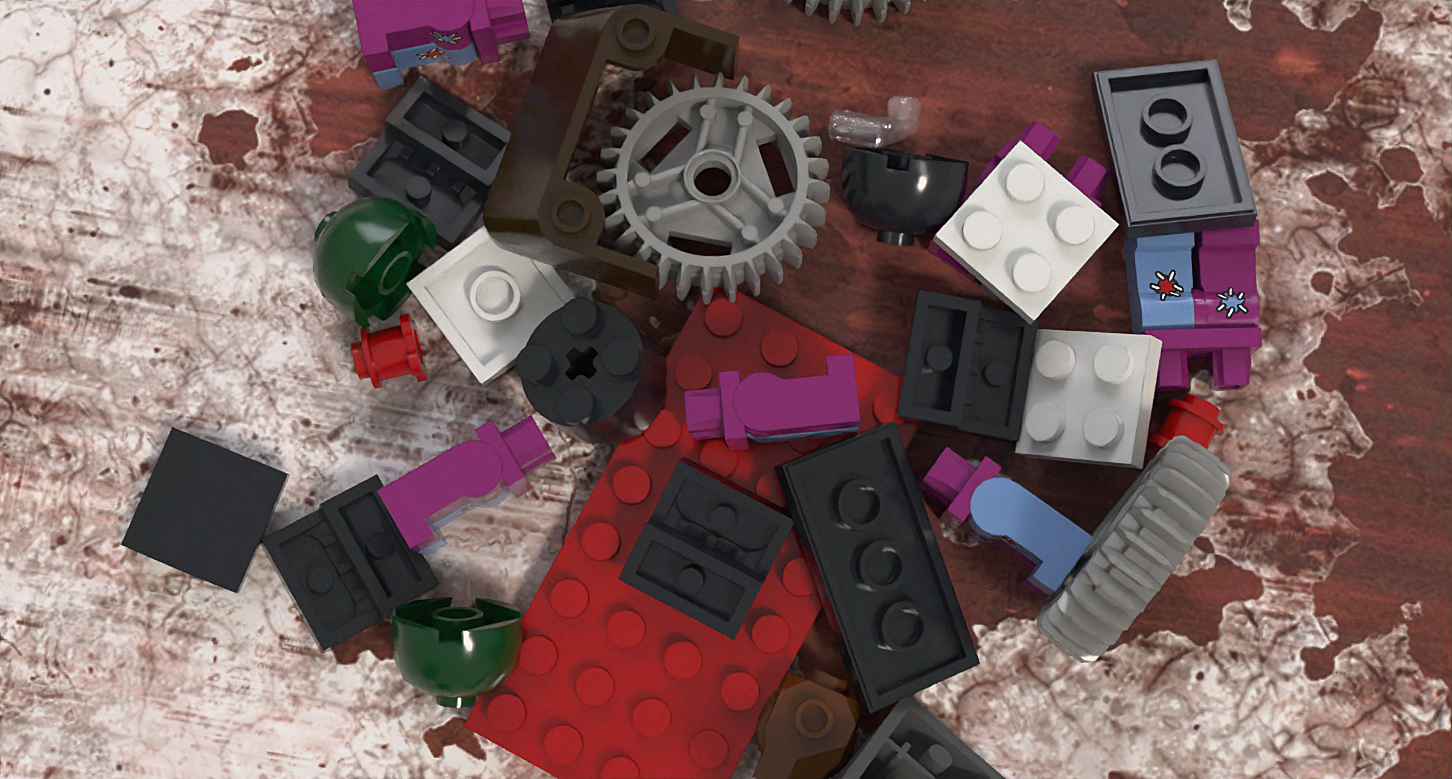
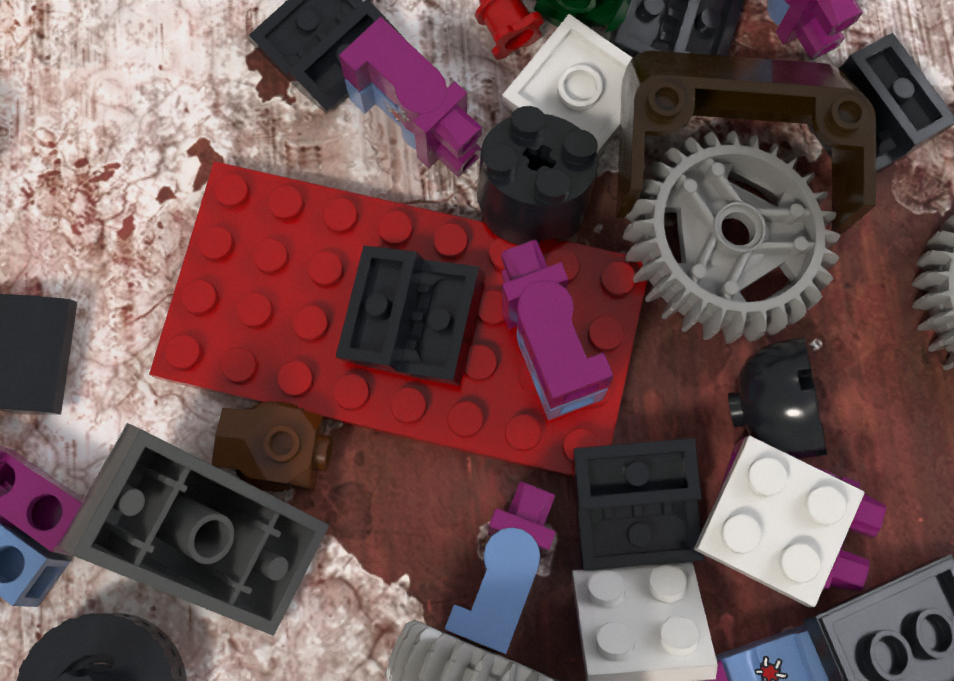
camera: 75 degrees right, 5 degrees down
dark green cylinder [391,597,523,708] -> none
black tile [774,421,980,714] -> none
clear arm [829,95,922,148] -> none

